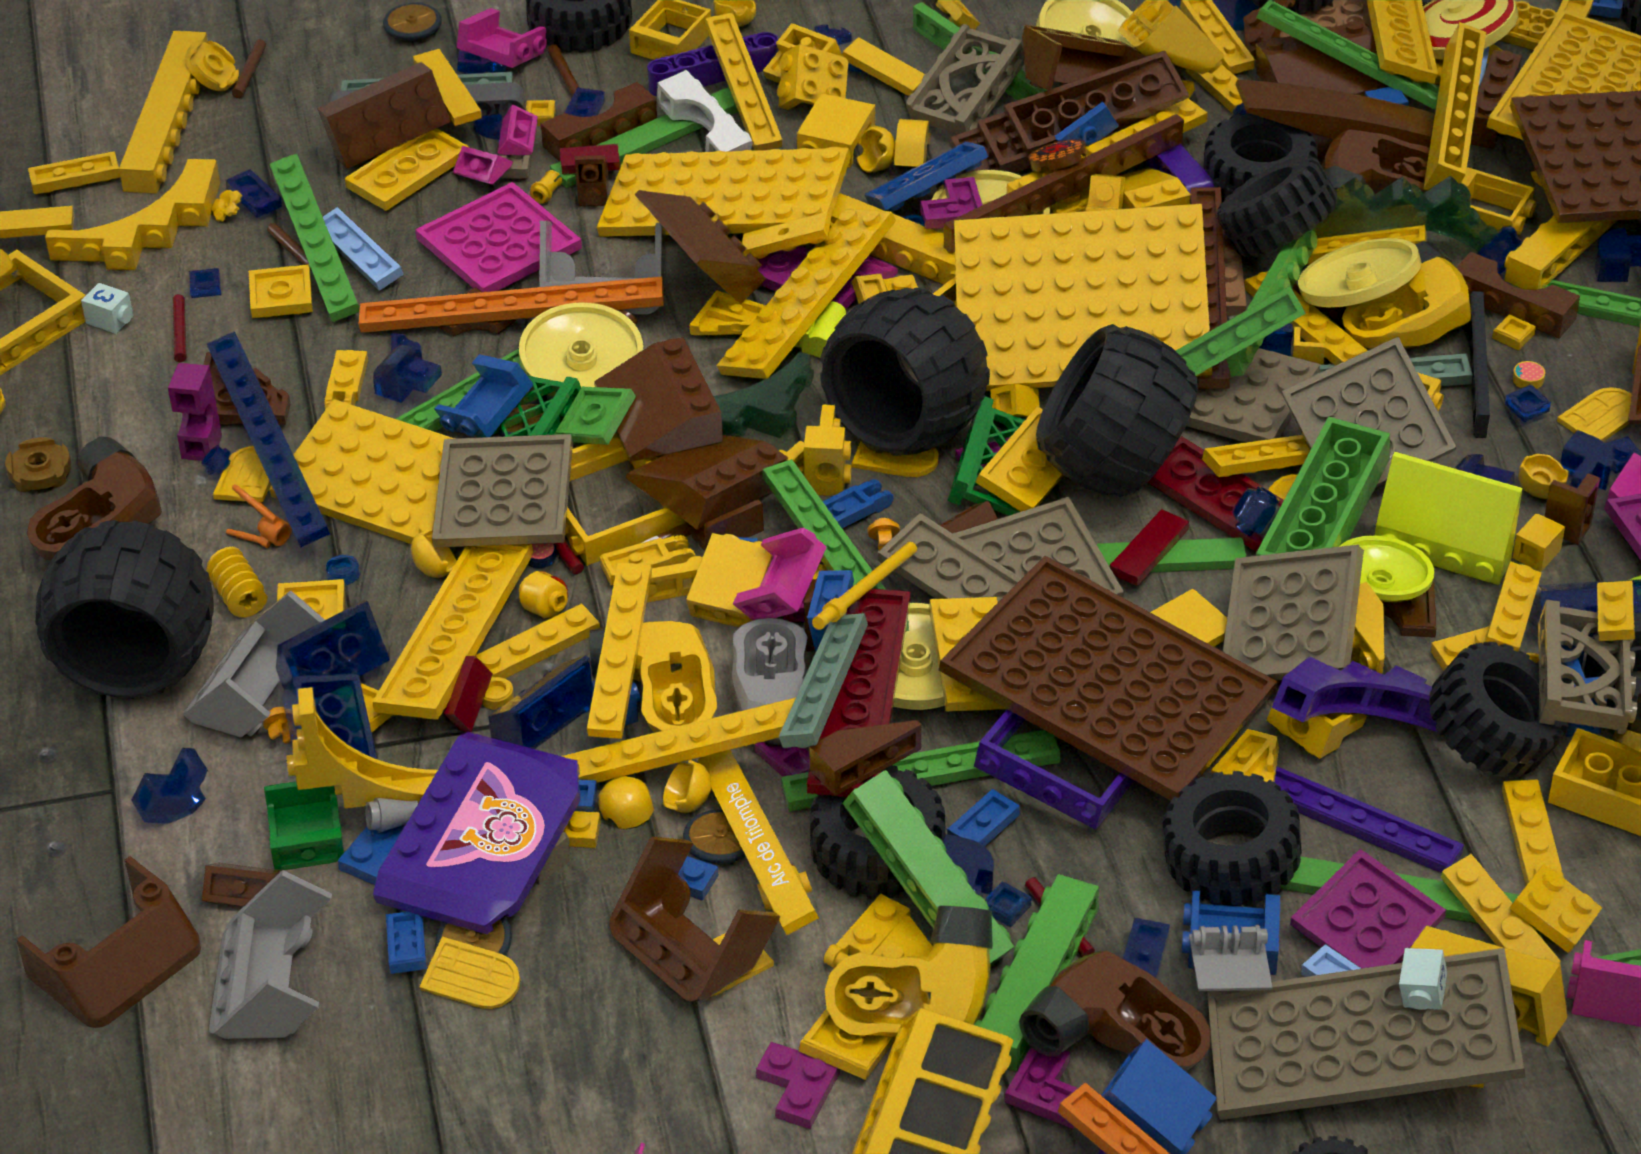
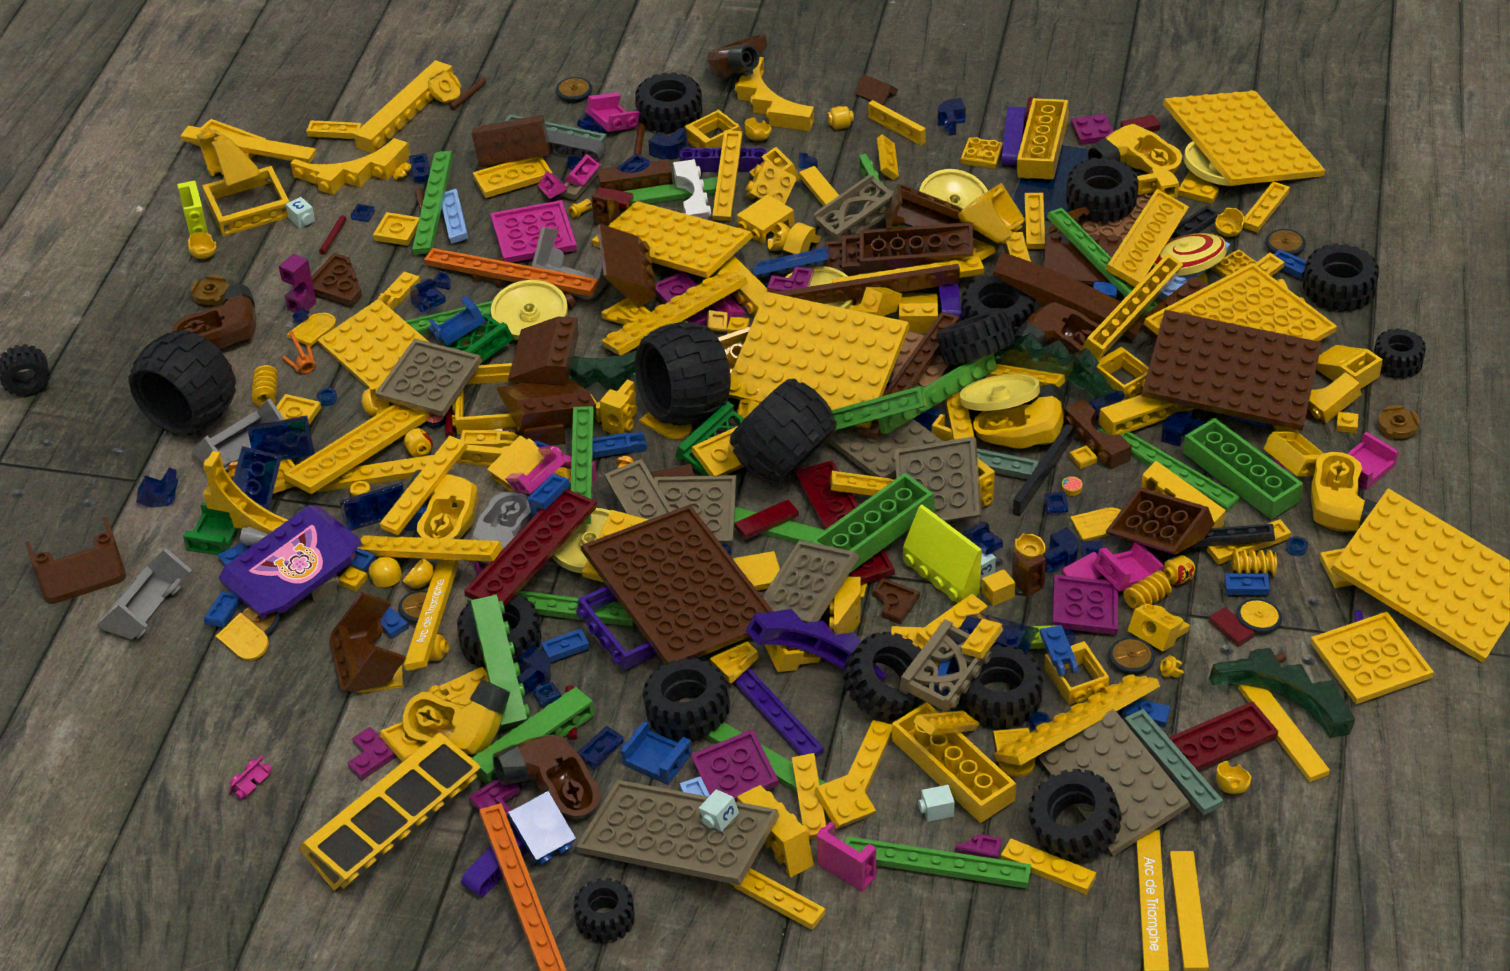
camera: 25 degrees right, 0 degrees up
reddish brown panel [202,863,282,906] -> none
clear blue plate [207,331,330,548] -> none
yellow tile [413,49,482,126] -> none
dark red tile [444,656,493,732] -> none
yellow tile [526,100,556,126] -> none
bright green tile [554,386,636,445] -> none
yellow tile [742,212,831,259] -> none
sand green plate [779,613,868,748] -> none
reddish brown slope [809,720,921,796] -> none
yellow bar [812,542,917,630] -> none
reddish brown tile [1028,139,1088,172] -> none
blue plate [1055,102,1119,147] -> none
light grey hinge [1189,925,1272,991] -> none
clear blue head [1232,486,1280,537] -> none
neon yellow dish [1339,536,1434,602] -> none
none -> clear blue brick [648,127,688,160]
none -> yellow plate [734,868,826,930]

